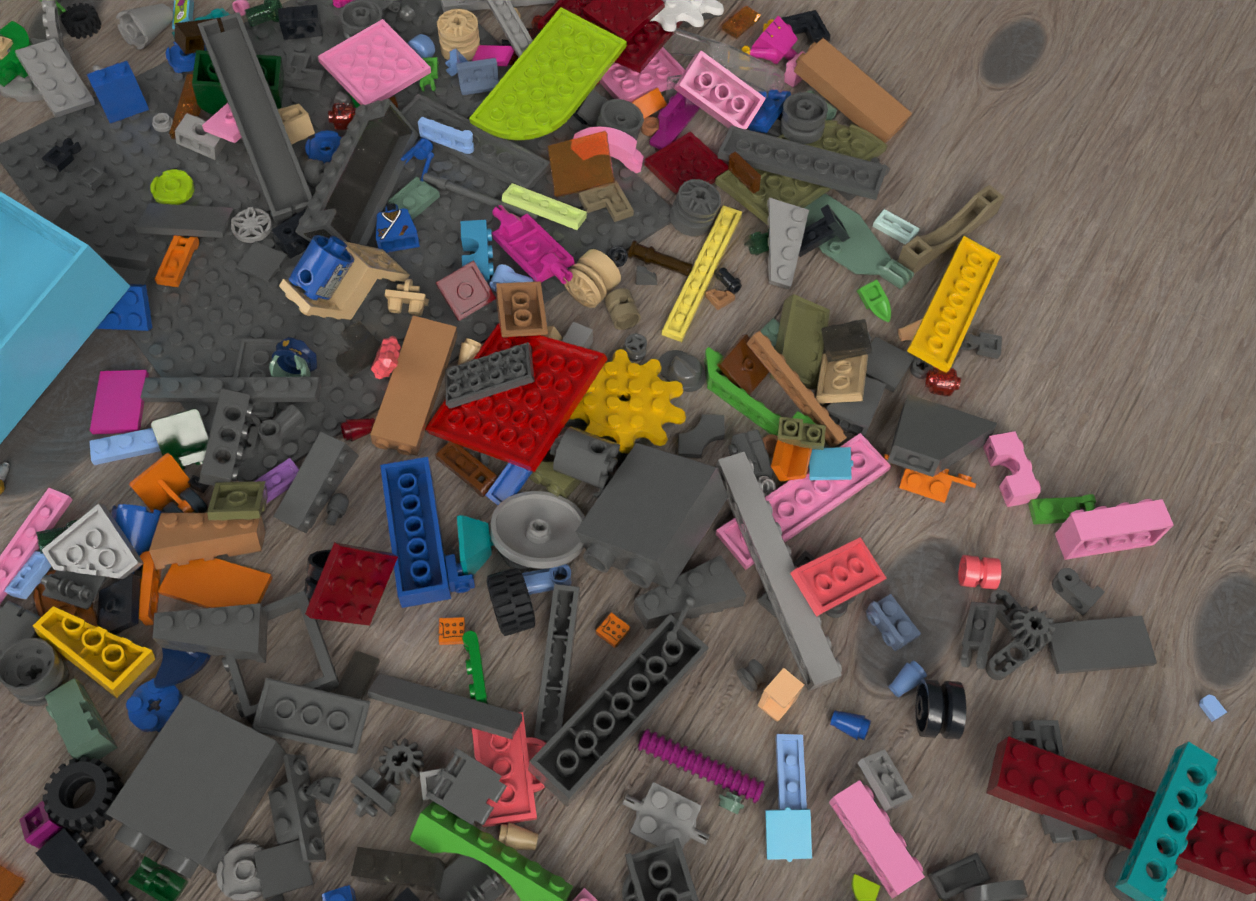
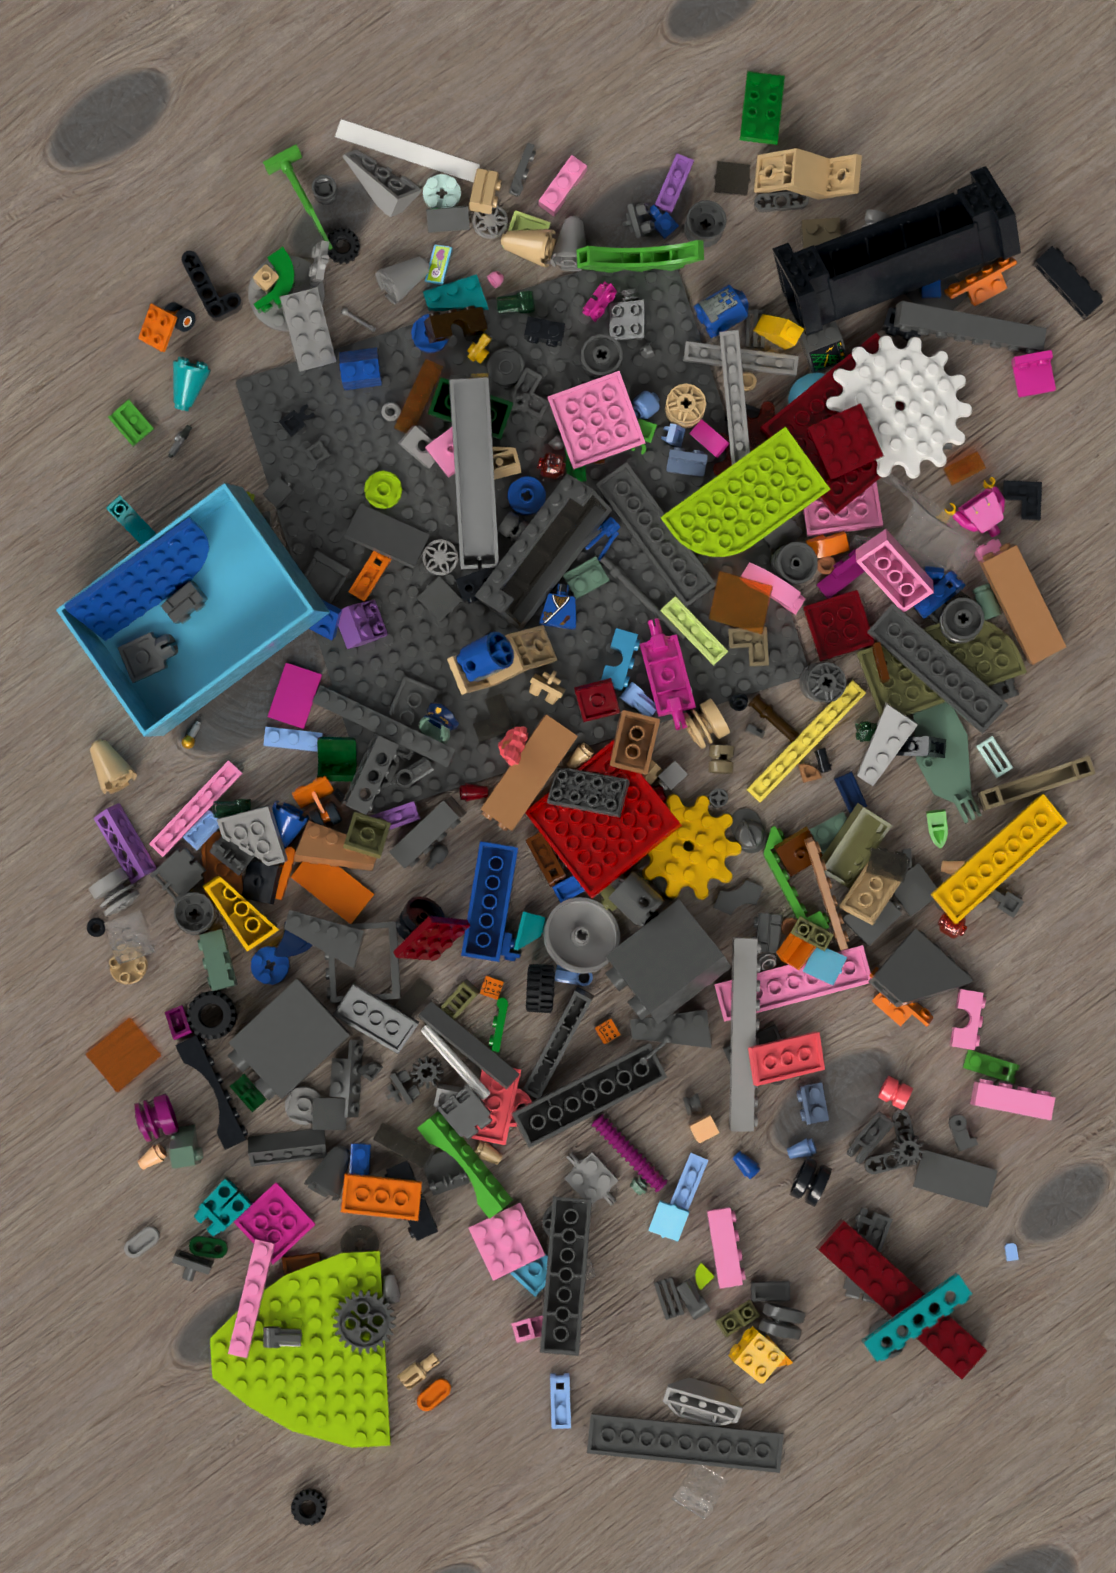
camera: 20 degrees right, 25 degrees up
light blue plate [418,117,474,154] -> none
light grey bracket [857,749,913,811] -> none
none -> medium lavender slope [338,599,388,649]
none -> white axle [421,1025,490,1100]
none -> olive slope [440,979,480,1020]
none -> dark blue tile [834,771,867,814]

